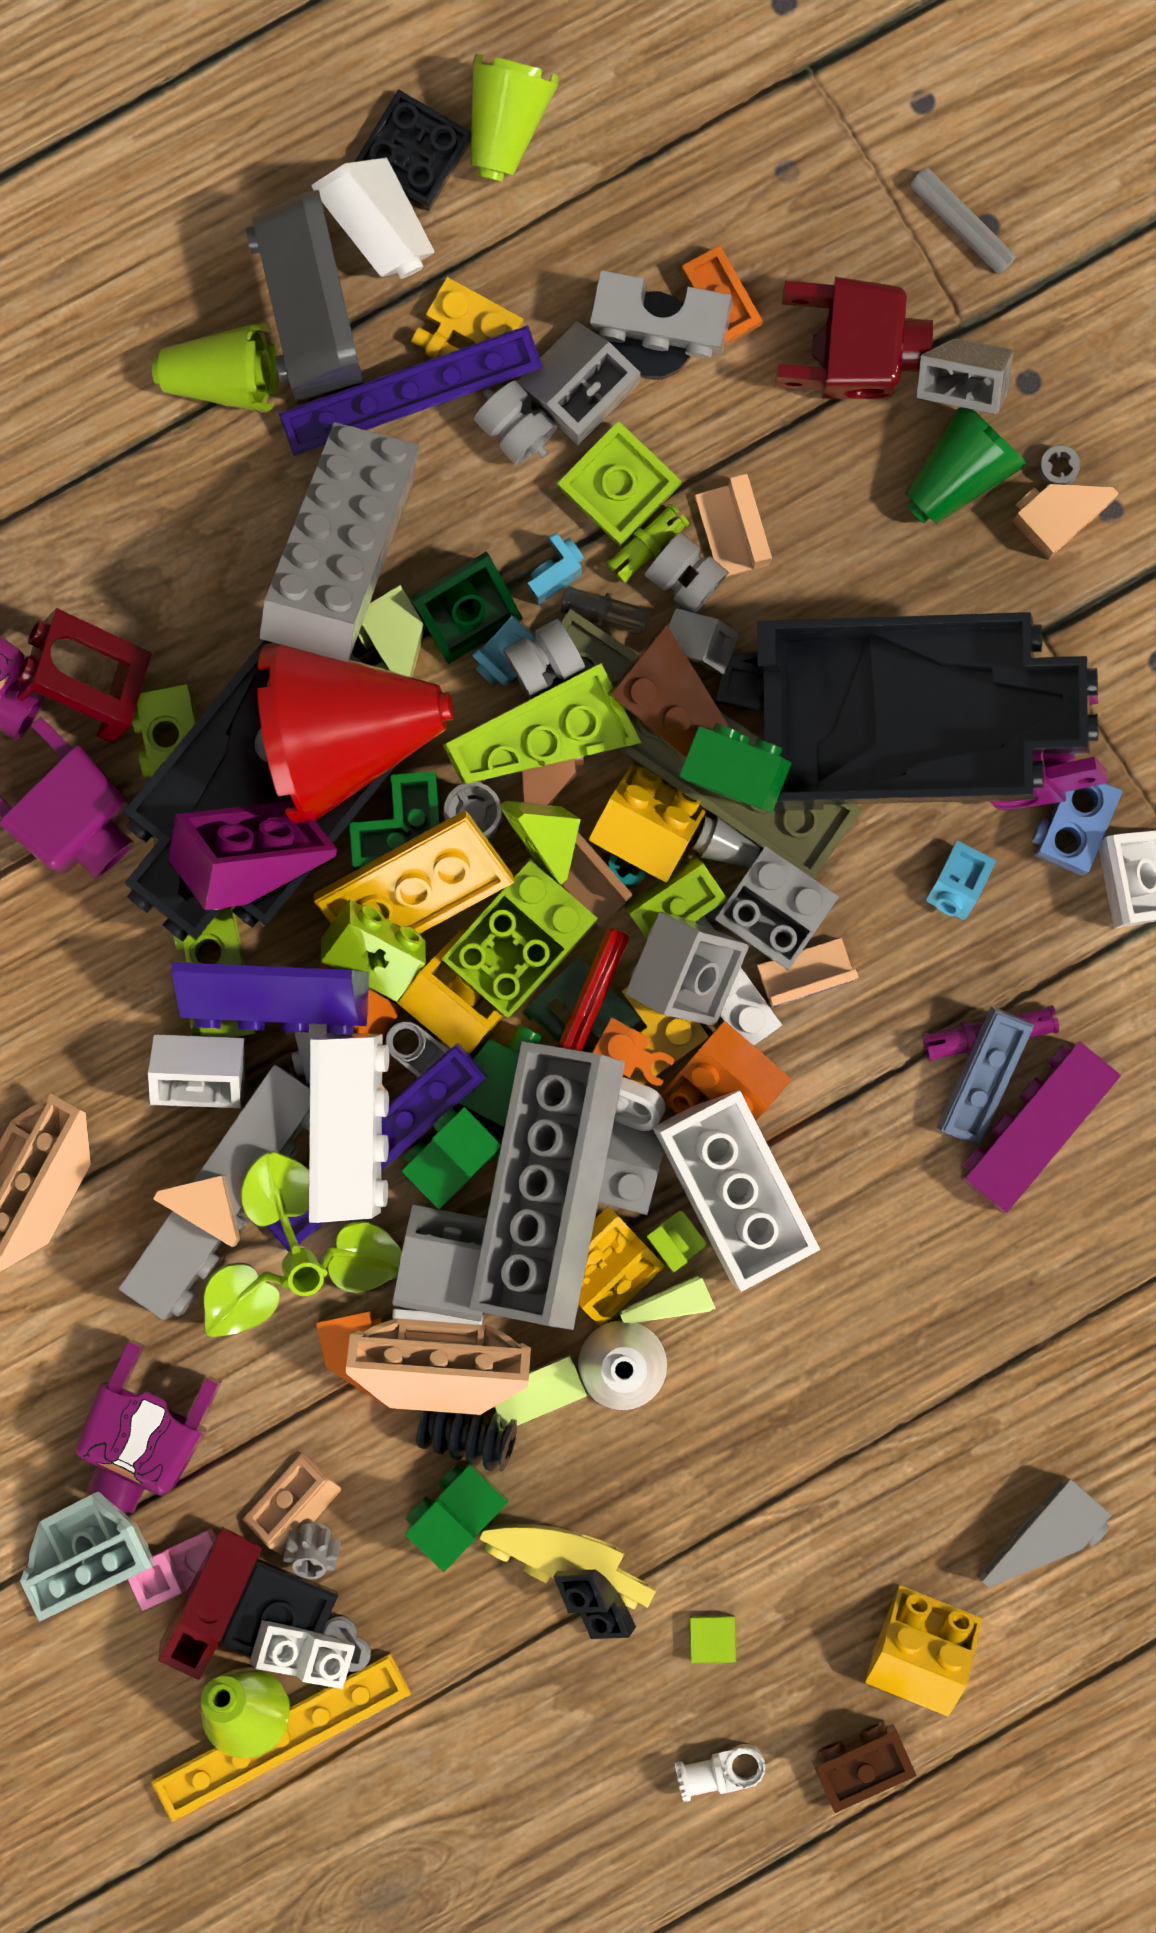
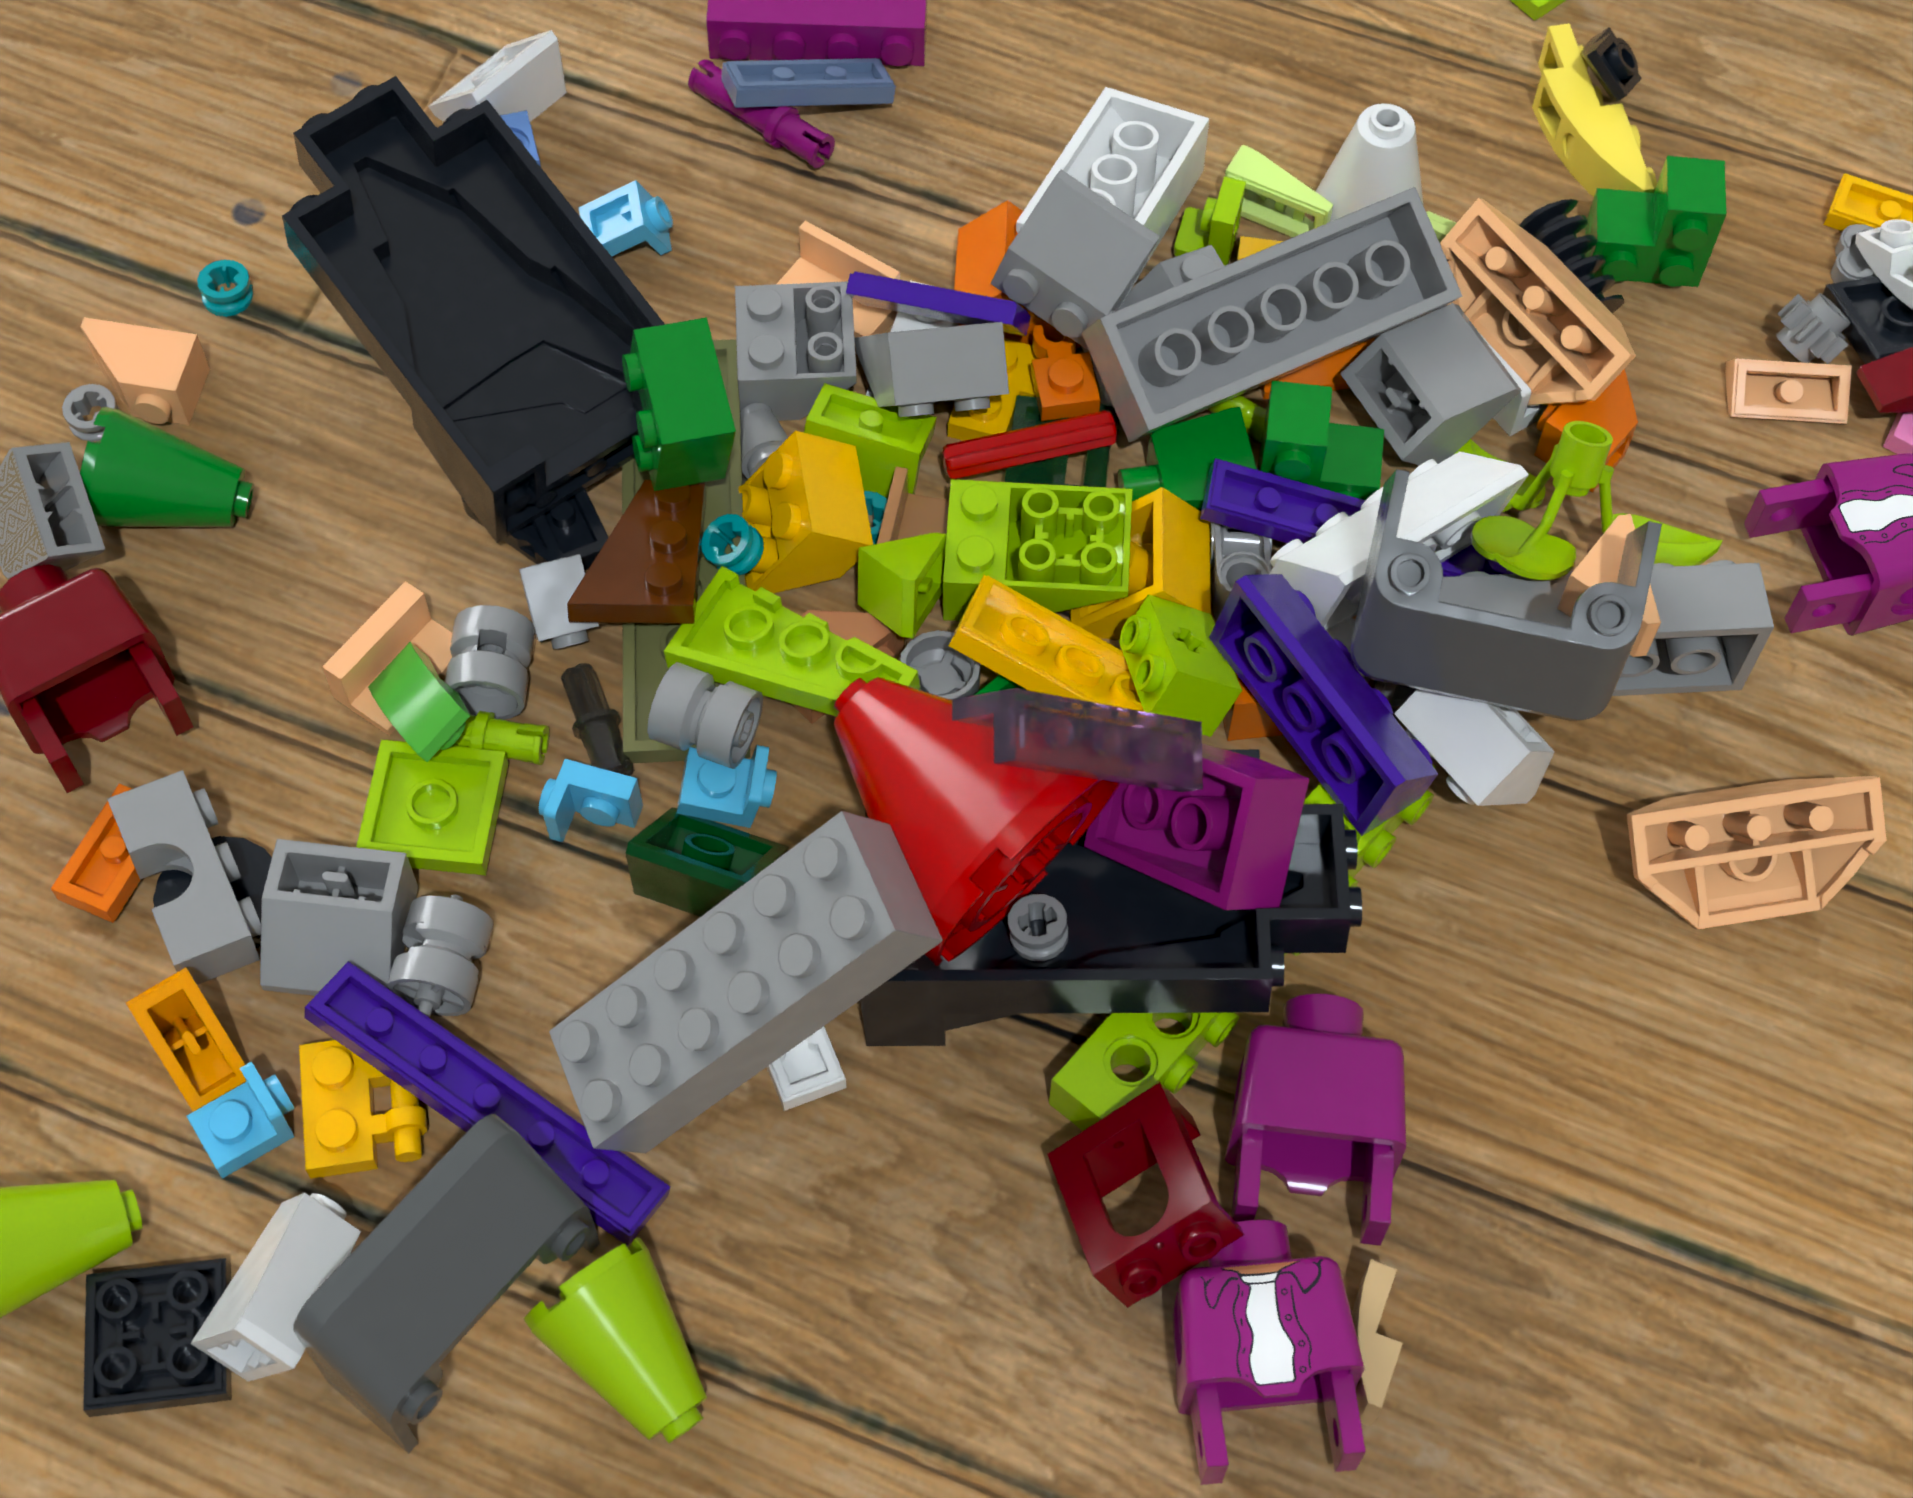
camera: 125 degrees left, 25 degrees down
none -> light orange slope [126,967,247,1112]
none -> medium azure bracket [187,1061,295,1179]
none -> teal bush [197,260,254,317]
none -> bright green slope [368,642,471,762]
none -> teal bush [701,514,764,576]
none -> dark purple tile [846,271,1031,336]
none -> clear purple fence [952,688,1203,792]
none -> light grey slope [990,169,1160,350]
none -> dark grey windscreen [1350,469,1662,721]

